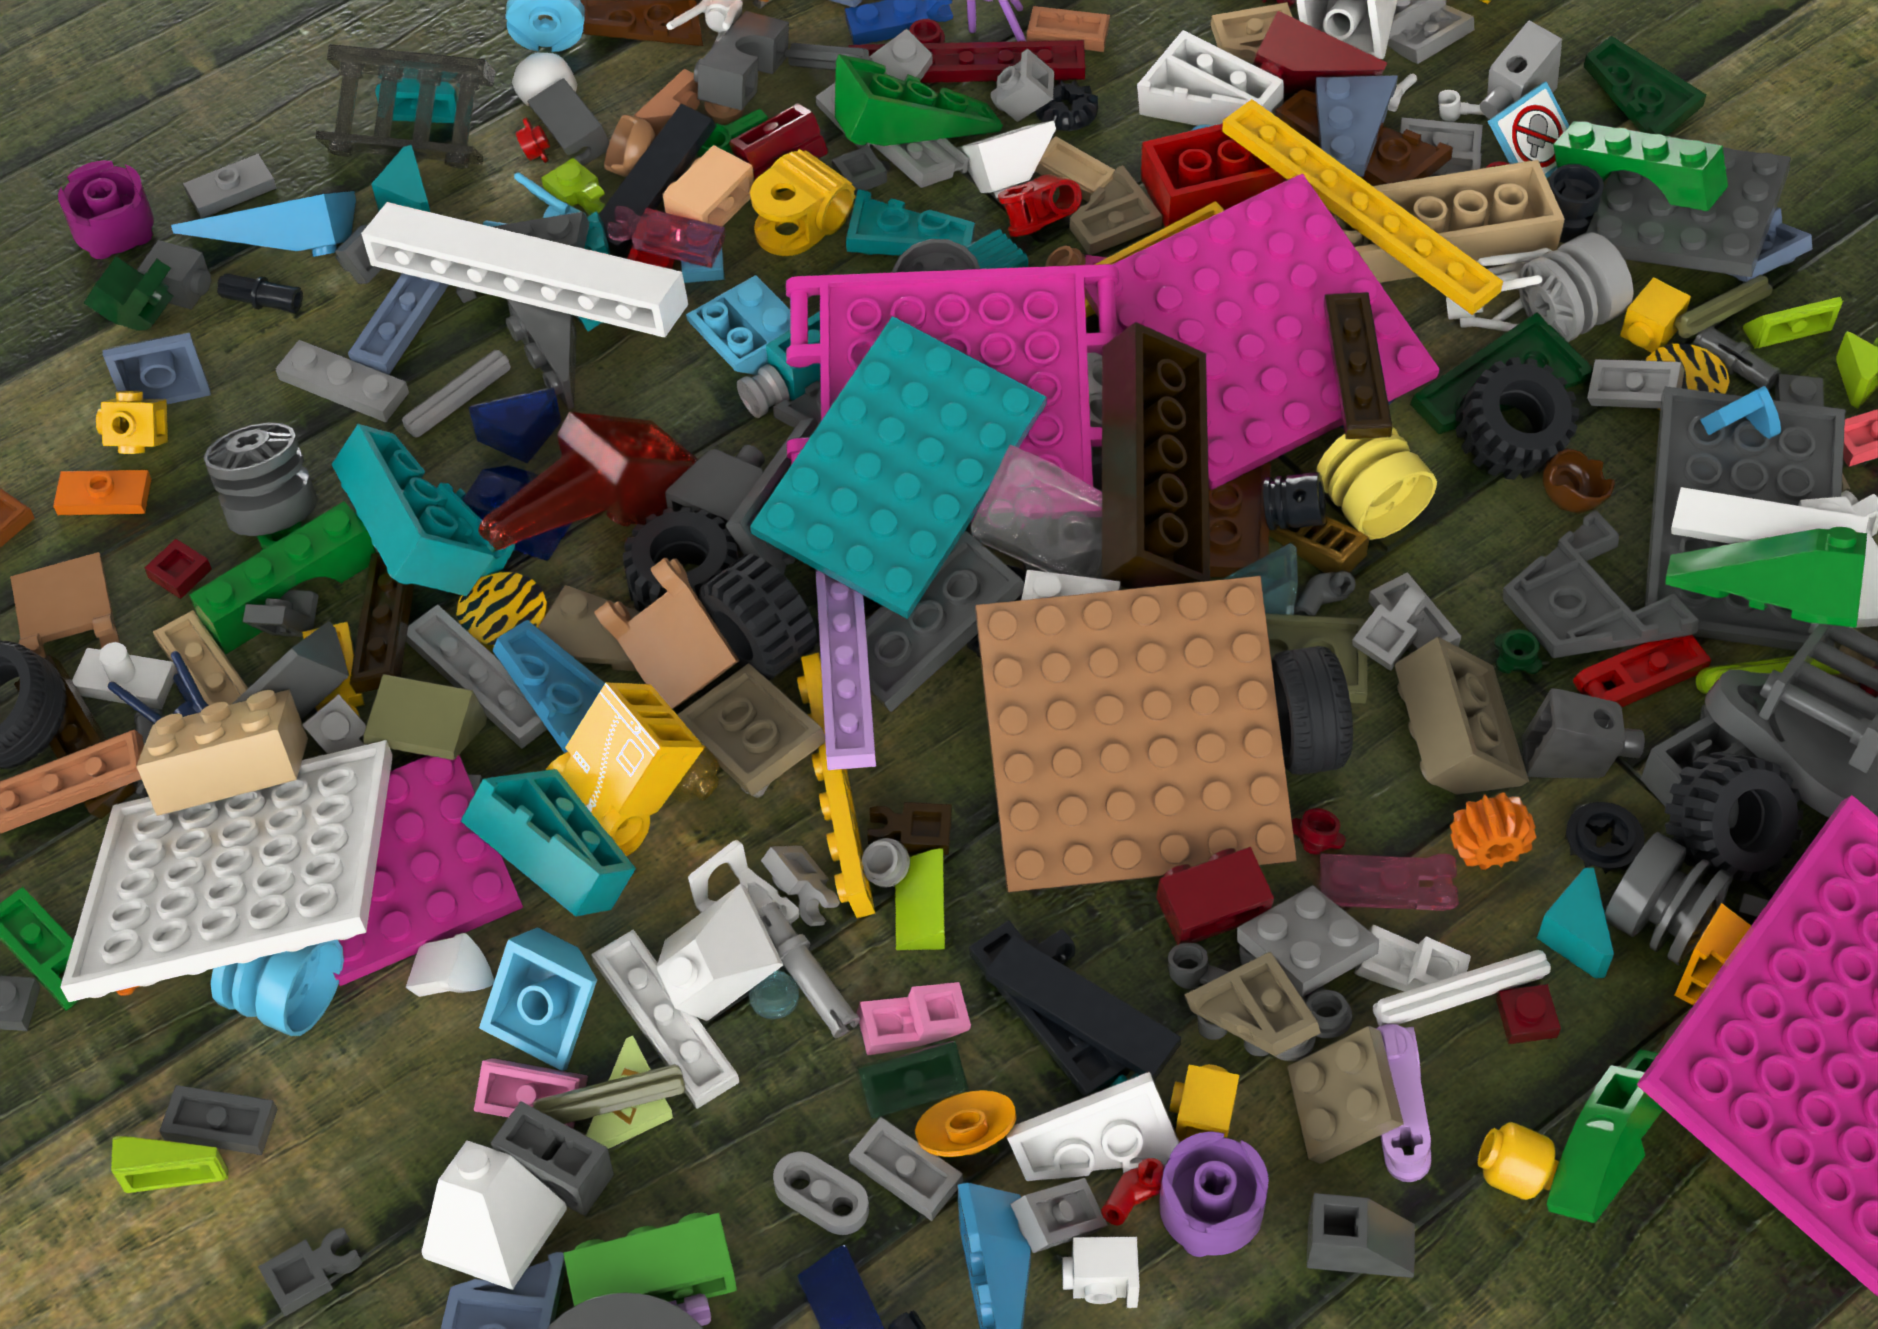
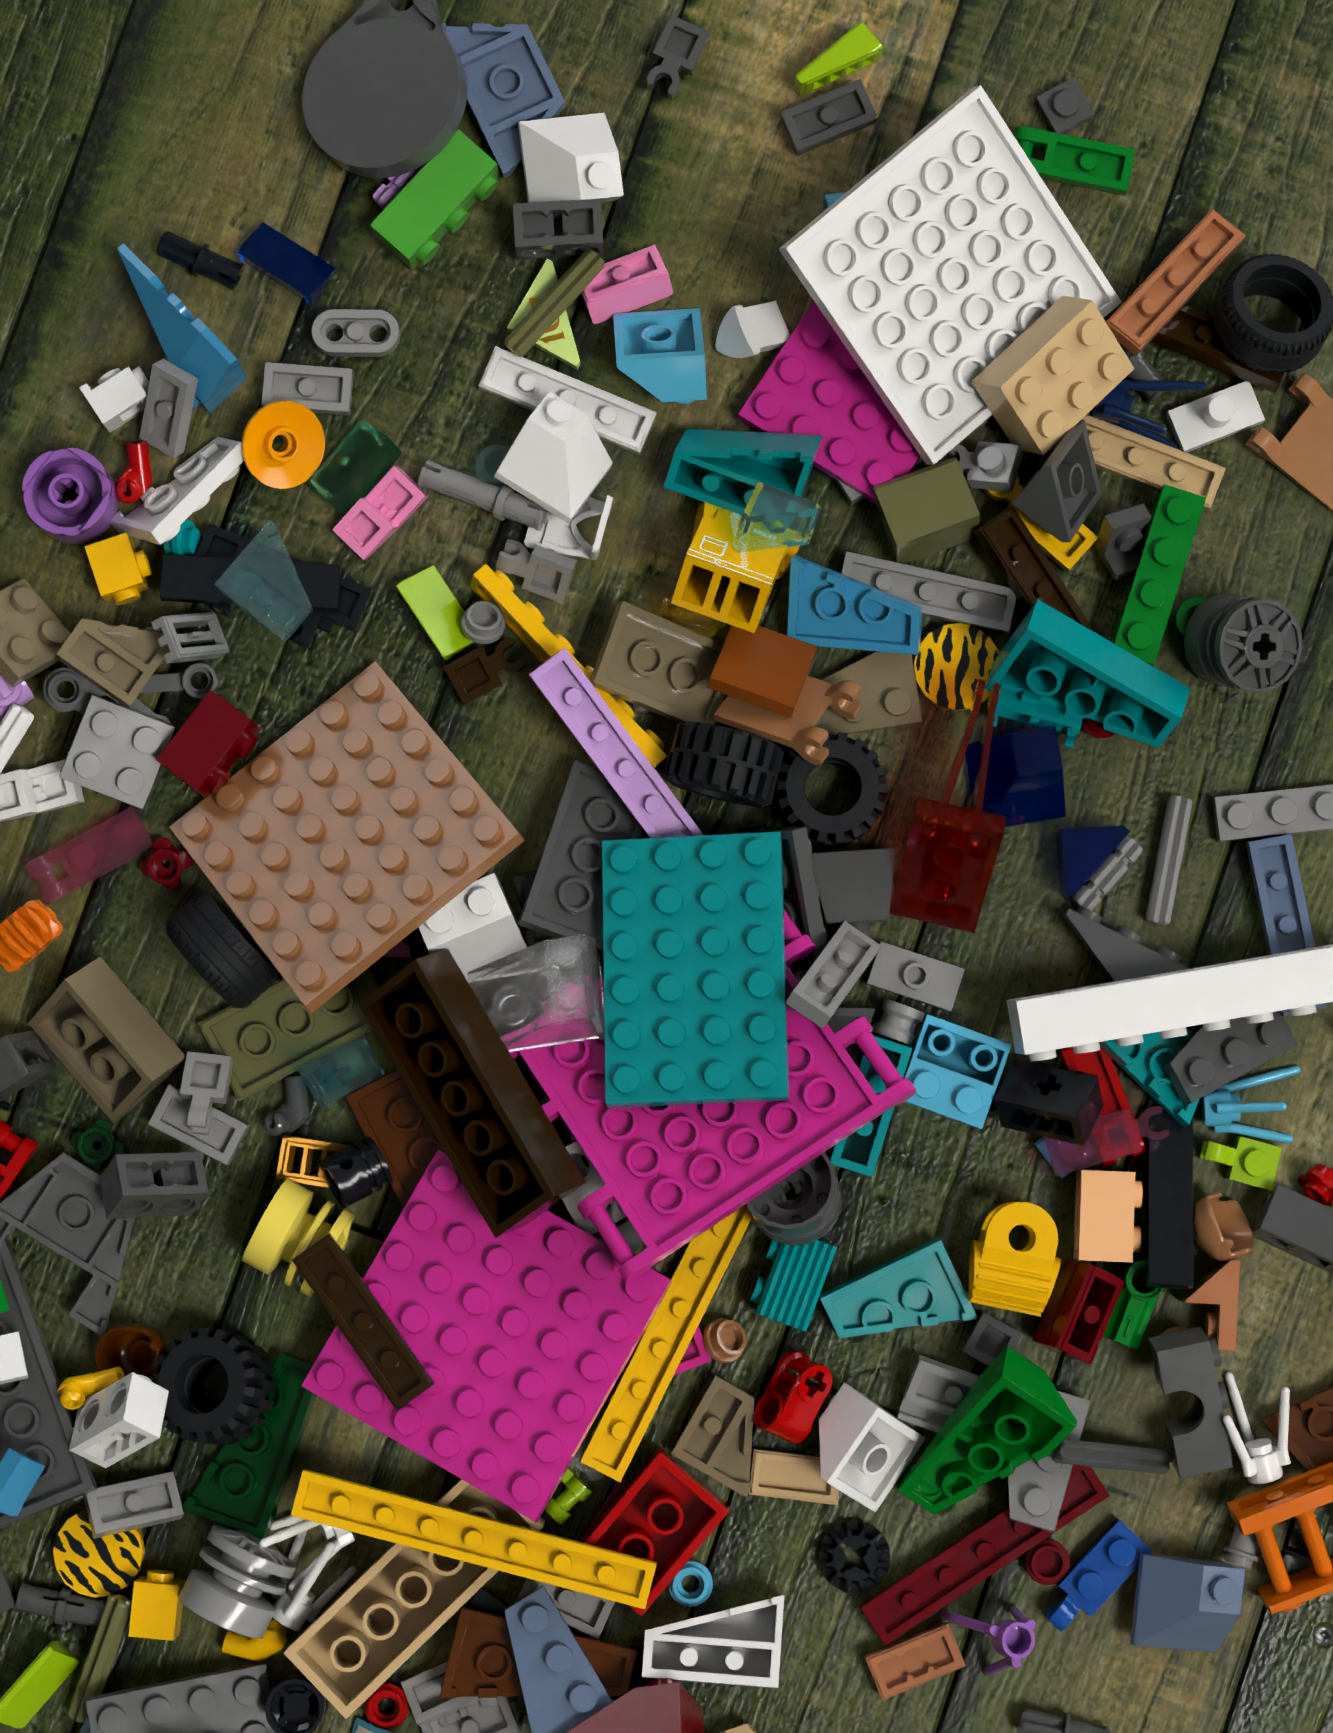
camera: 145 degrees right, 30 degrees up
dark red plate [144,539,212,599] -> none
light grey brick [991,49,1054,122] -> none
none -> yellow arm [58,1367,125,1410]
none -> white brick [69,1372,169,1468]
none -> dark grey brick [99,1152,209,1219]
none -> light grey tile [151,612,230,664]
none -> clear light blue wing [215,520,313,643]
none -> dark orange tile [707,625,817,718]
none -> clear light blue slope [732,482,821,553]
none -> light grey plate [786,921,881,1028]
none -> light grey plate [866,941,965,1011]
none -> black brick [995,1059,1104,1146]

